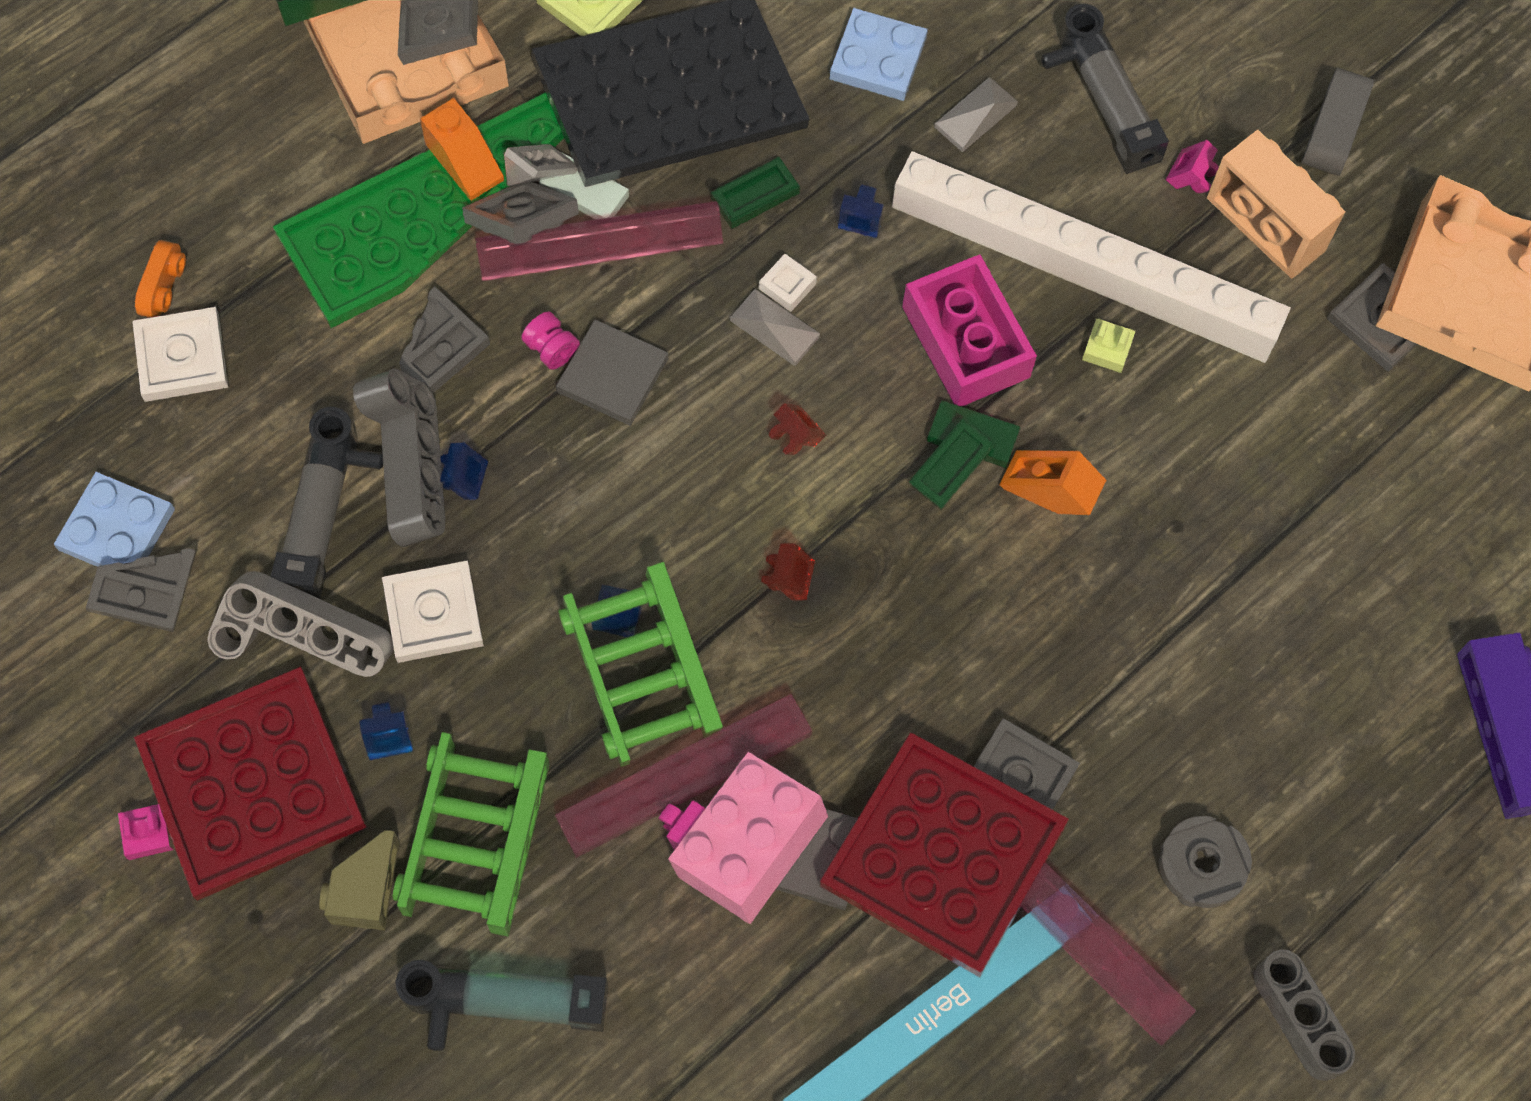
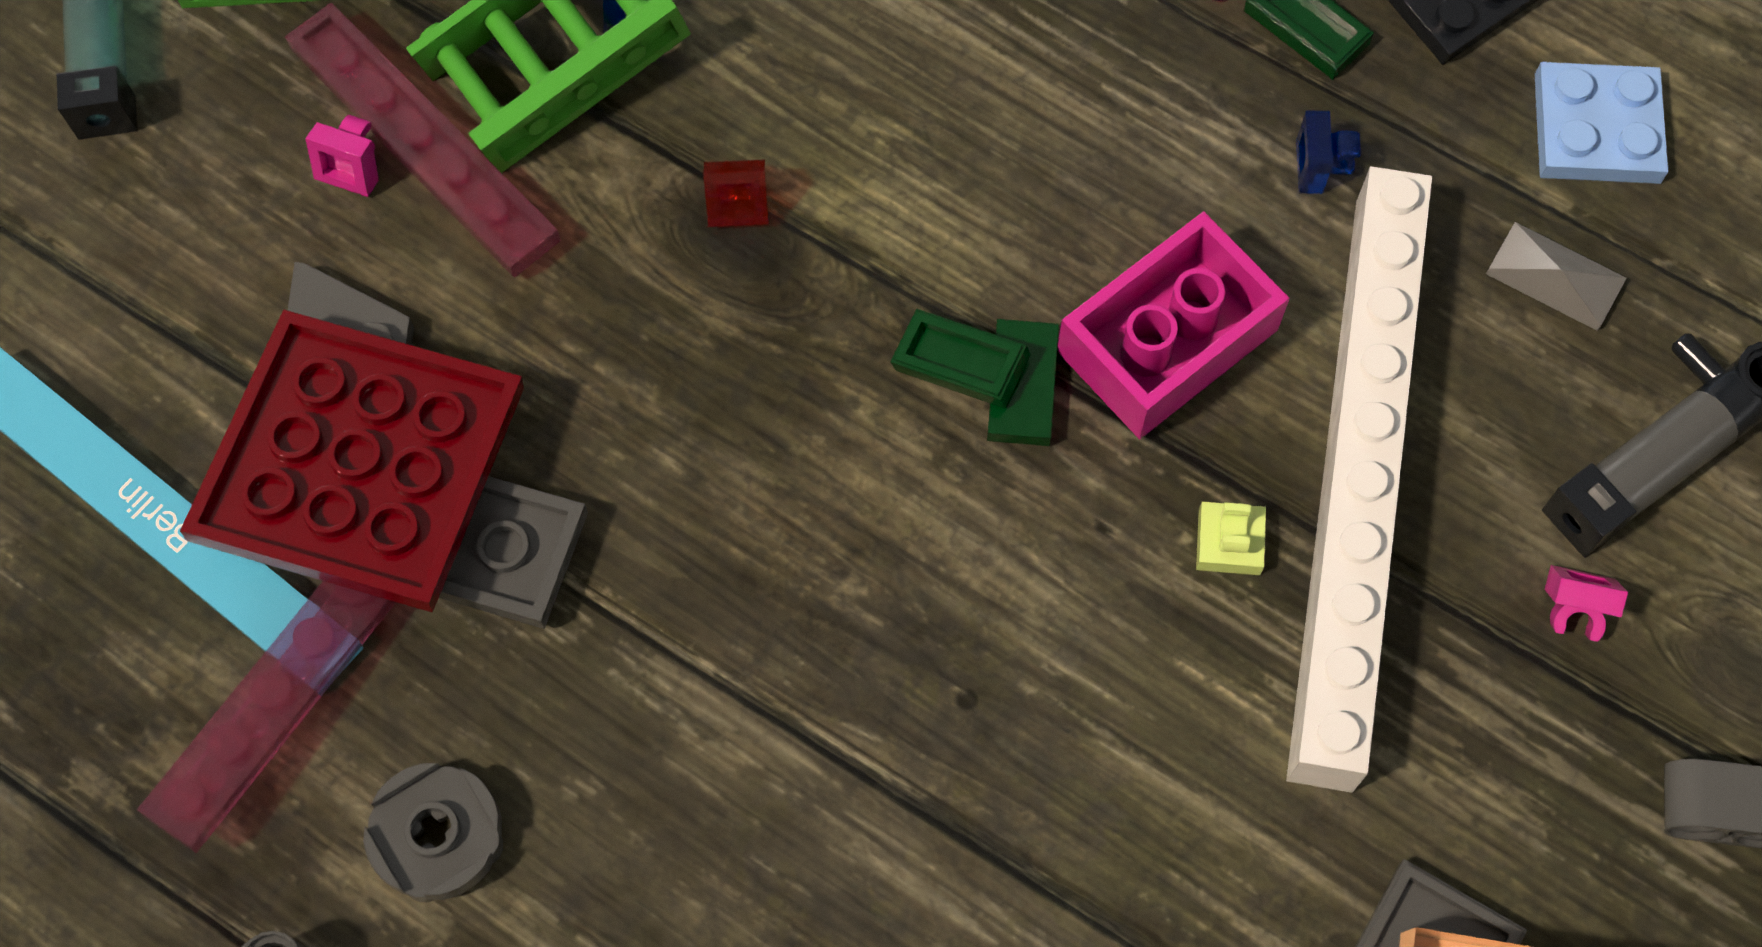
camera: 80 degrees right, 0 degrees up
bright pink brick [668,752,828,924] -> none
light grey slope [730,289,820,366] -> none
white plate [759,254,817,312] -> none
clear red tile [769,403,827,455] -> none
orange slope [999,450,1106,515] -> none
light nougat brick [1207,130,1346,279] -> none

